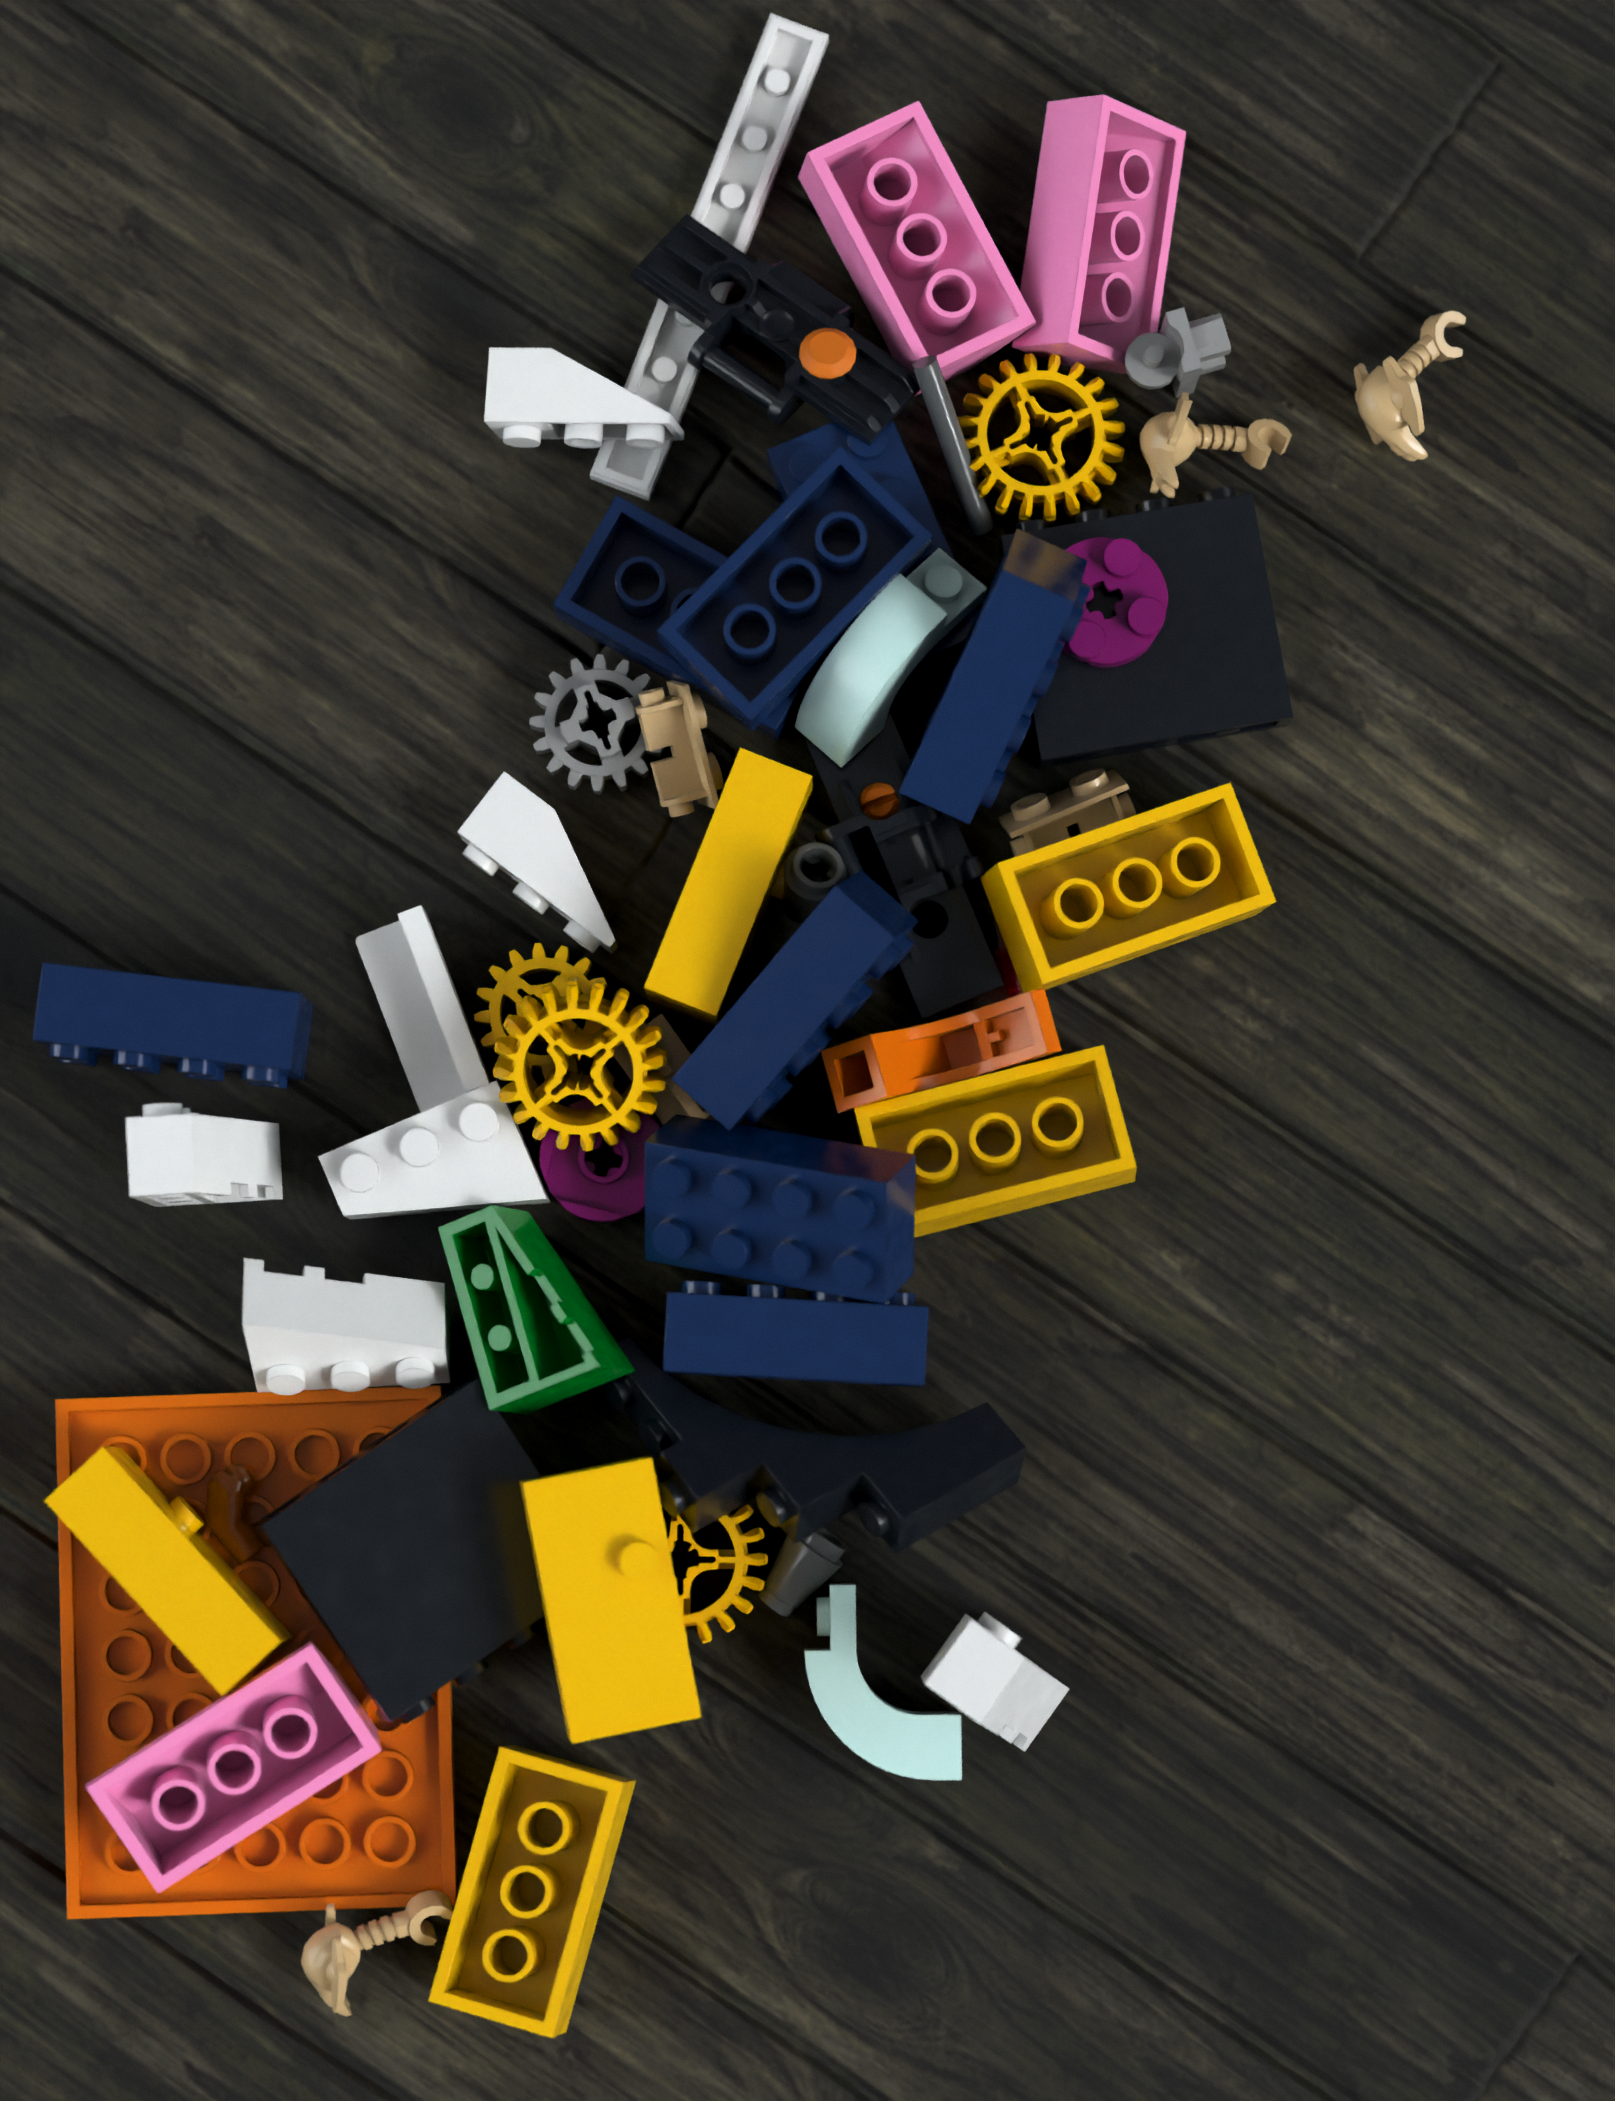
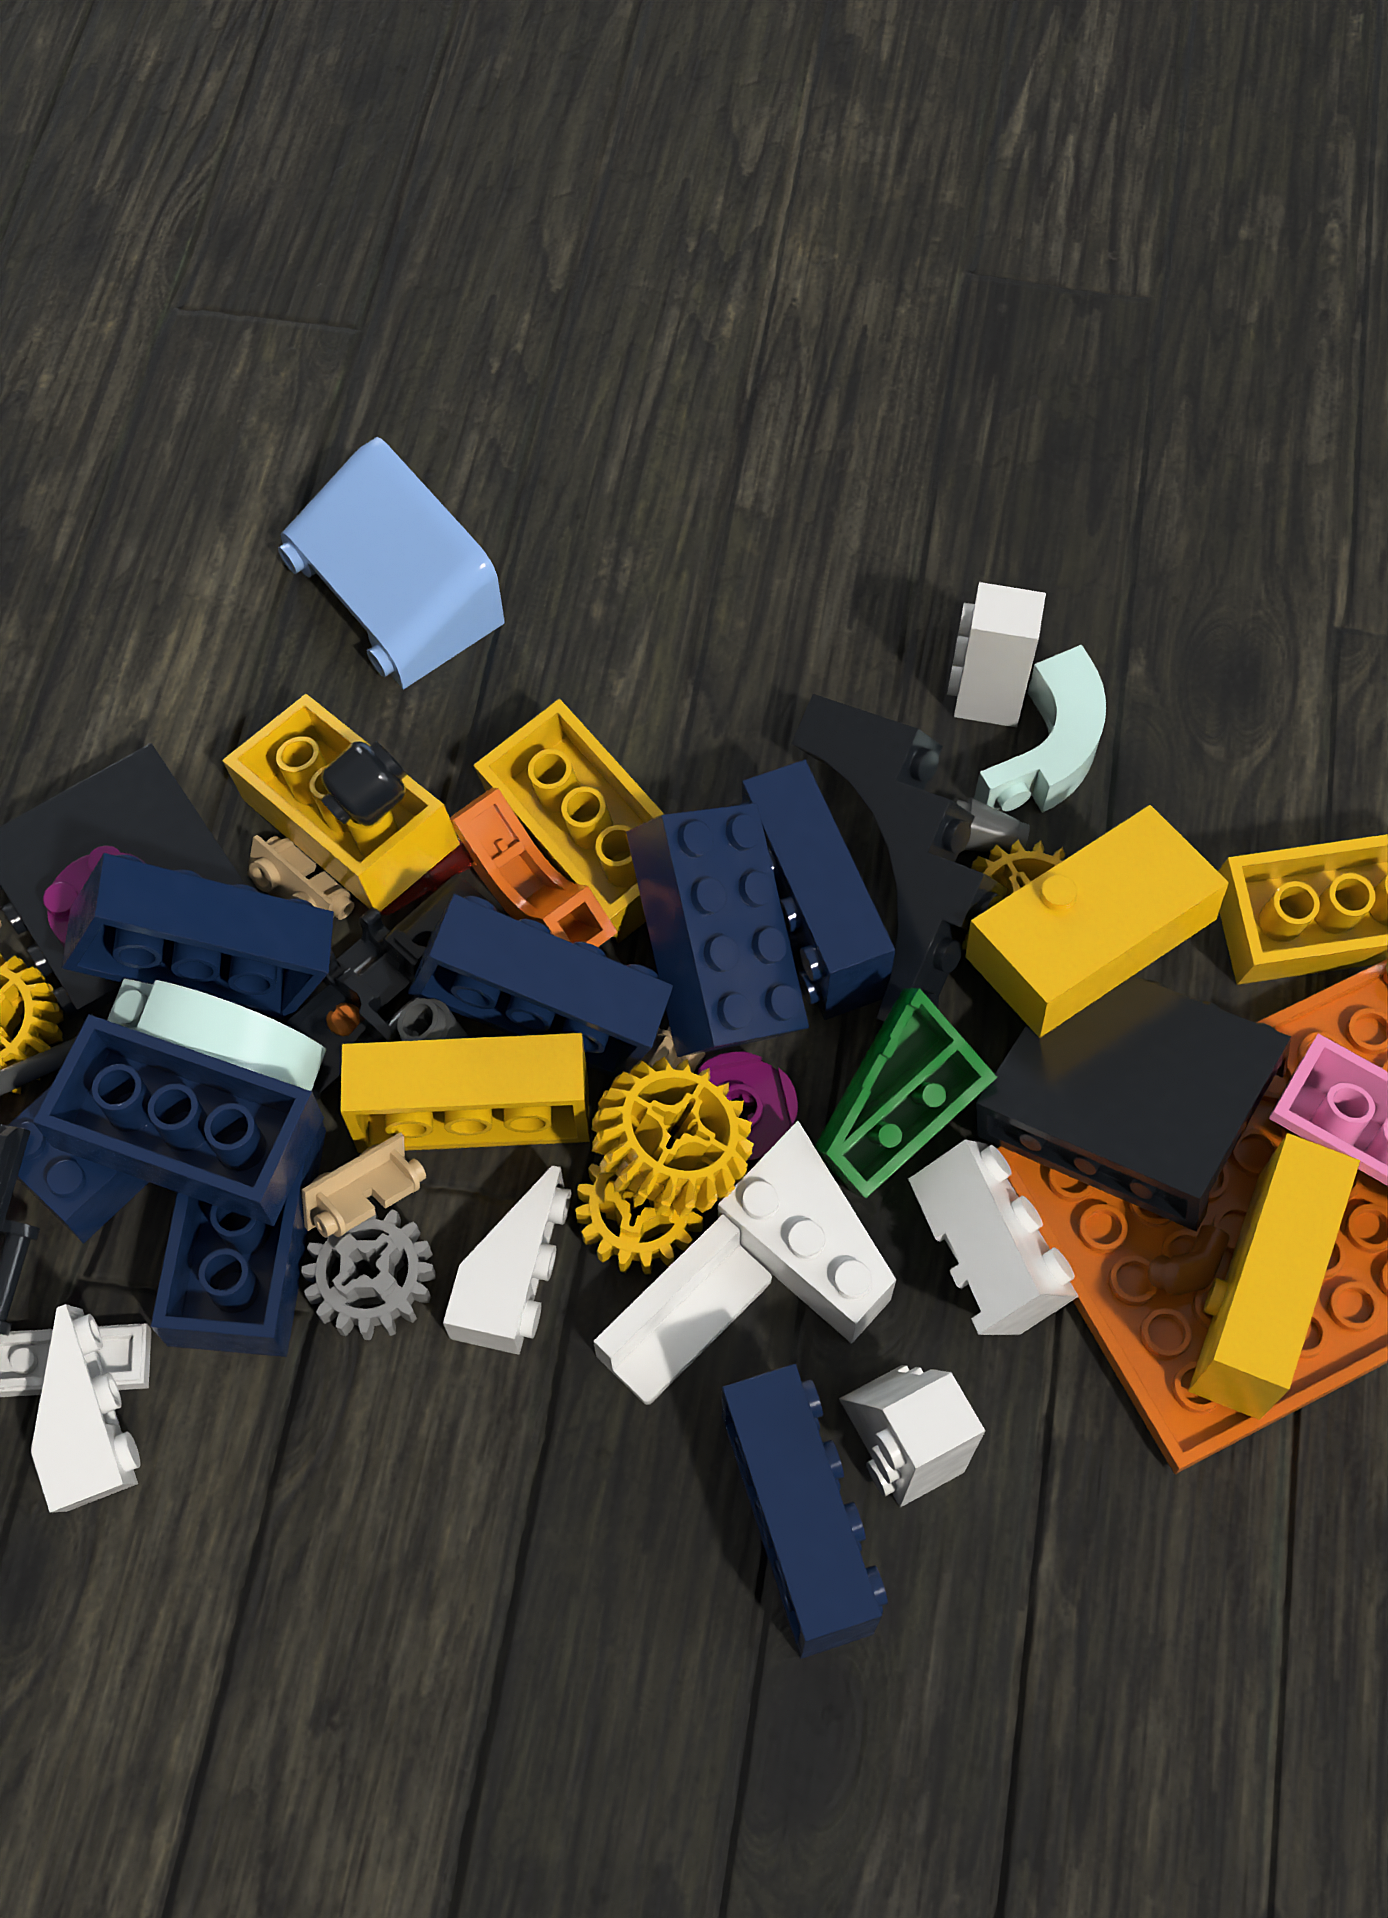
camera: 115 degrees left, 20 degrees down
none -> light blue windscreen [278,437,505,690]
none -> black head [321,741,408,826]

